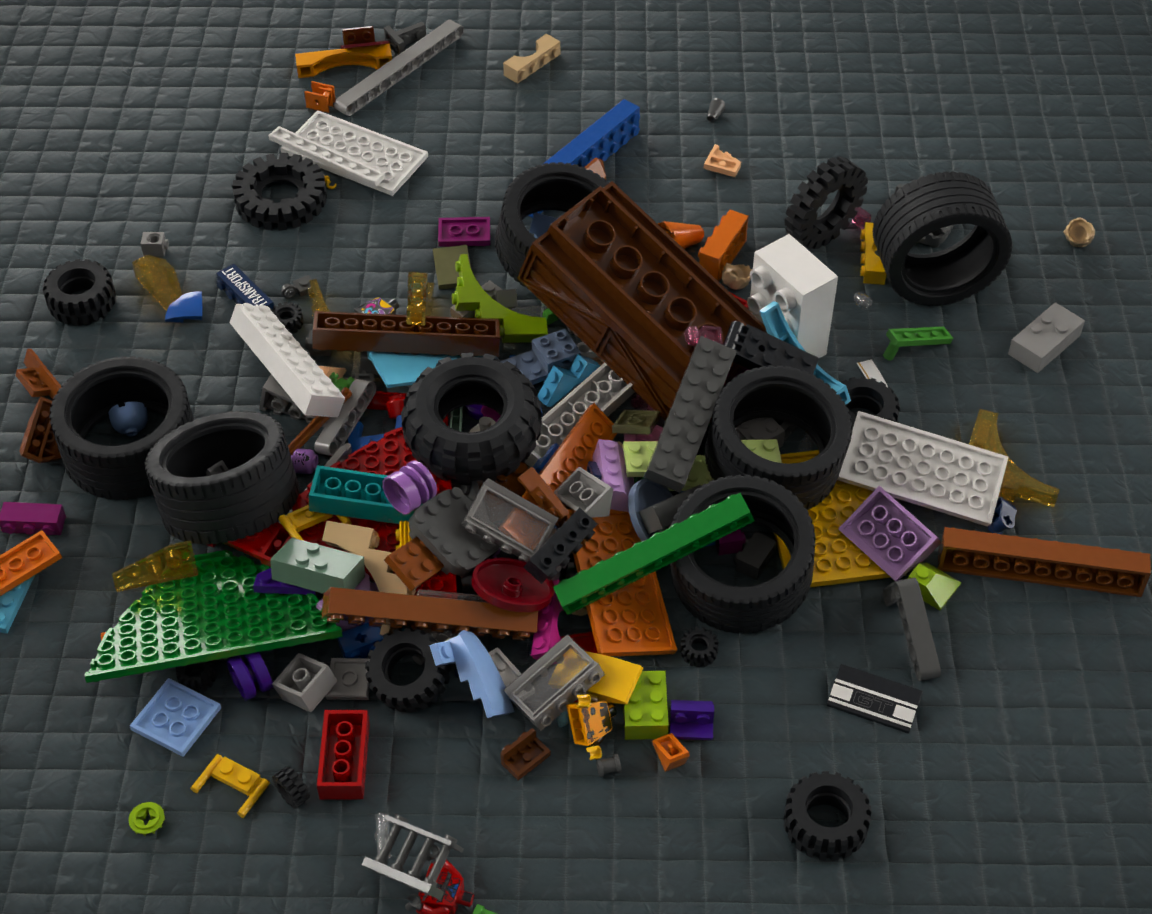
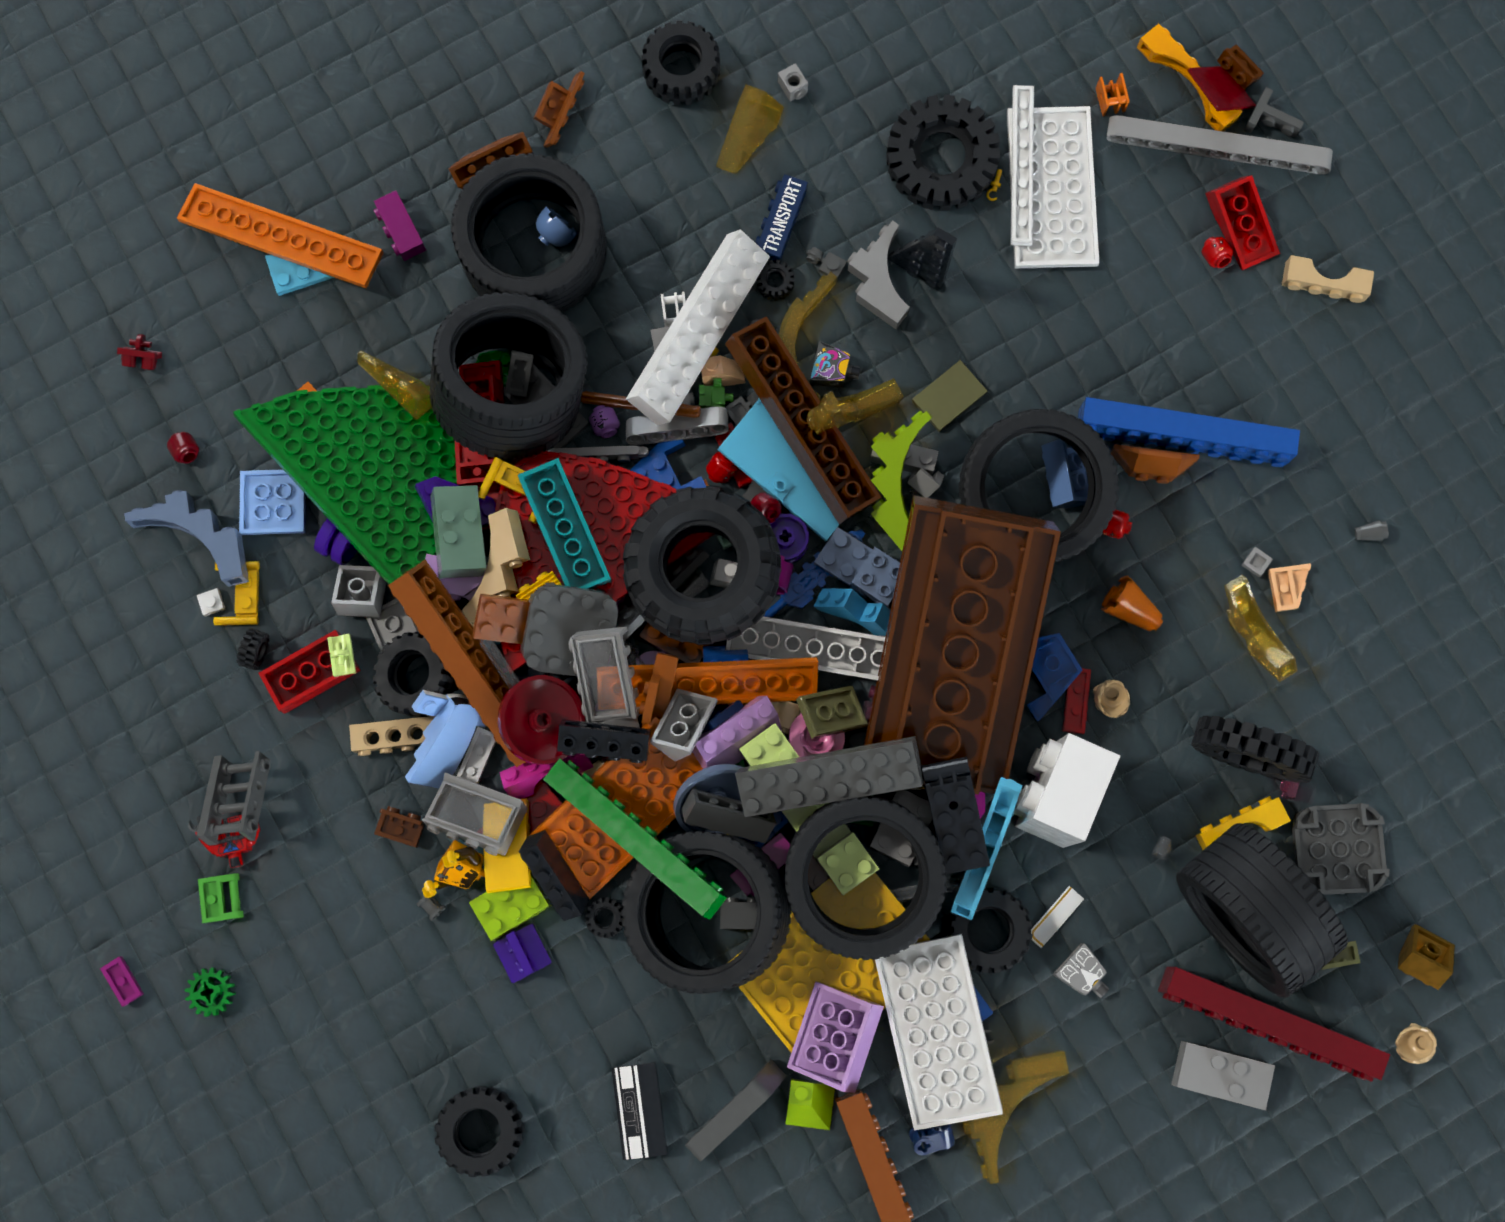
camera: 60 degrees right, 30 degrees up
lime gear [129,802,165,836] -> none
blue brick [165,291,202,323] -> none
clear pin [374,813,392,860] -> none
medium lavender wheel [382,460,437,515] -> none
magenta plate [438,217,490,247] -> none
orange slope [652,733,690,772] -> none
clear pink plate [685,325,723,345] -> none
orange brick [698,210,749,282] -> none
bright green piece [883,326,953,360] -> none
none -> sand blue arch [124,490,249,587]
none -> dark red head [167,432,199,464]
none -> white plate [197,588,225,616]
none -> yellowish green hips [327,634,356,677]
none -> tan brick [349,716,435,756]
none -> black brick [519,830,590,921]
none -> white piece [661,292,686,327]
none -> light grey arch [847,220,910,329]
none -> black wing [887,227,957,290]
none -> light grey torso [1053,943,1109,998]
none -> dark red brick [1157,967,1390,1082]
none -> red head [1201,237,1233,268]
none -> red slope [1205,175,1280,270]
none -> clear yellow arch [1224,574,1298,682]
none -> light grey plate [1241,547,1273,577]
none -> pearl gold slope [1398,924,1455,990]

